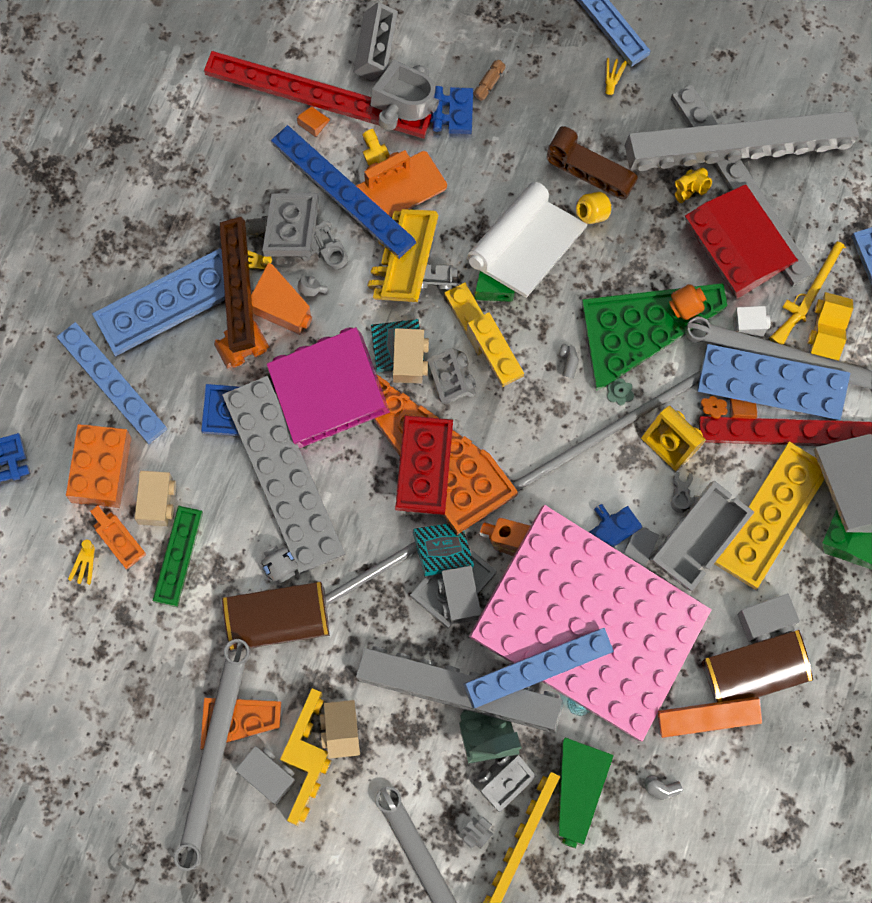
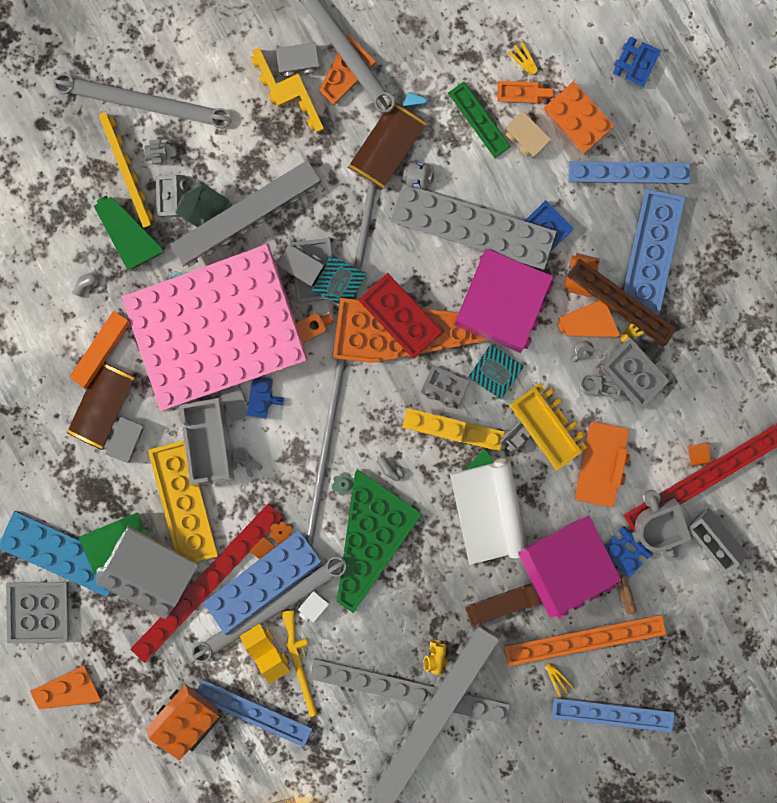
camera: 135 degrees right, 15 degrees up
blue plate [271,125,416,259] -> none
tan brick [320,700,360,759] -> none
yellow plate [362,129,390,166] -> none
tan brick [393,329,429,384] -> none
medium blue plate [463,628,614,708] -> none
yellow head [576,192,611,224] -> none
yellow brick [641,406,706,472] -> none
orange head [669,284,707,320] -> none
red slope [685,184,798,299] -> none
none -> medium azure slope [403,92,427,108]
none -> orange plate [504,614,666,667]
none -> dark pink brick [517,515,621,619]

